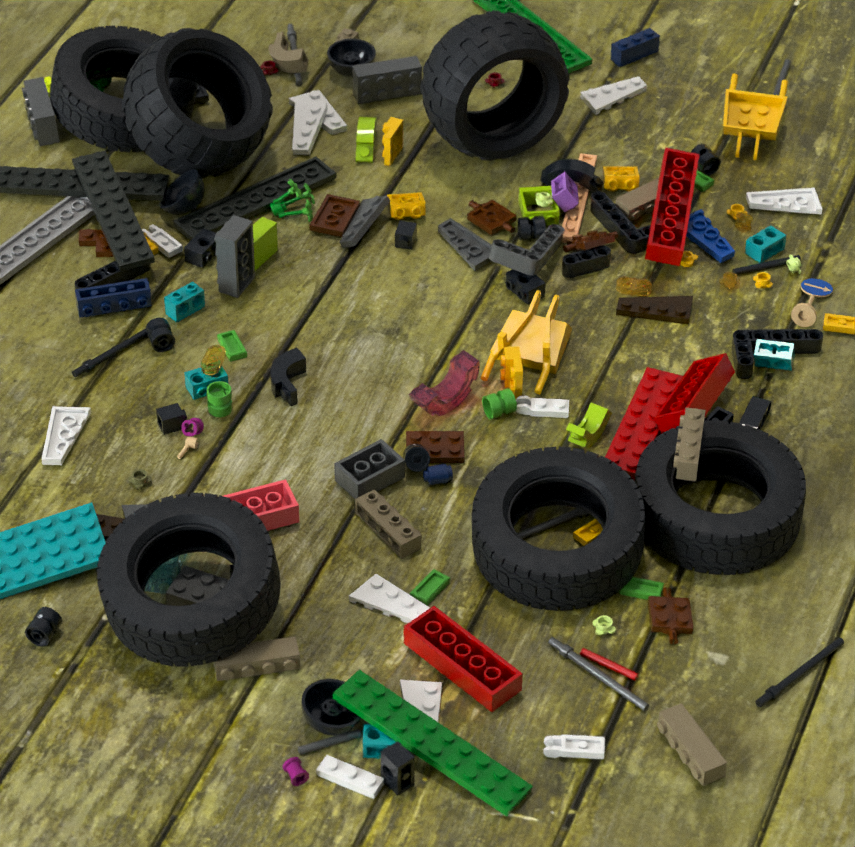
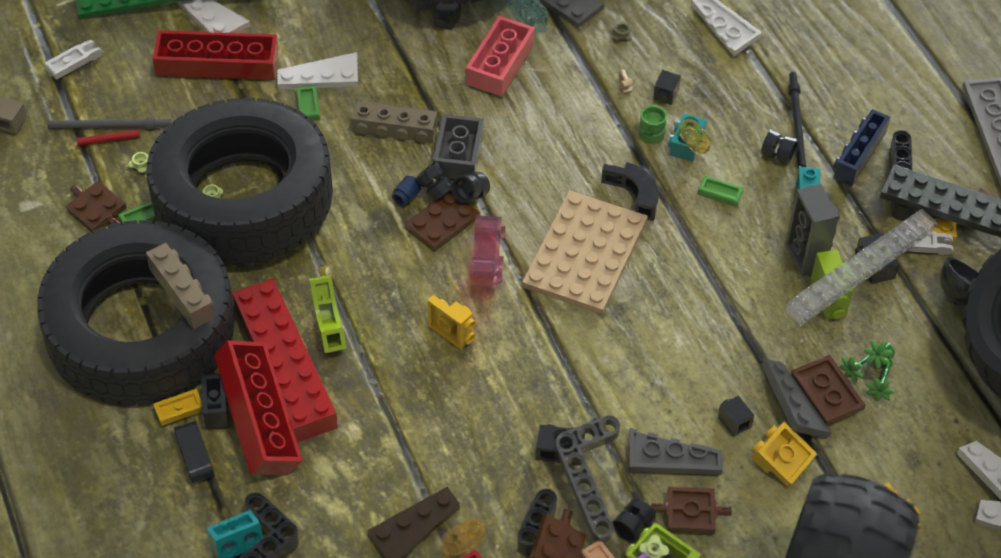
camera: 135 degrees right, 10 degrees up
pearl dark grey plate [173,156,336,241] -> none
magenta bush [181,417,204,436] -> none
lime arch [356,117,377,163] -> none
yellow piece [481,290,573,395] -> none
bright green wheel [482,388,517,420] -> none
white hinge [516,396,569,418] -> none
none -> black wheel [452,171,490,203]
none -> tan plate [522,190,648,315]
none -> clear beam [782,209,938,327]

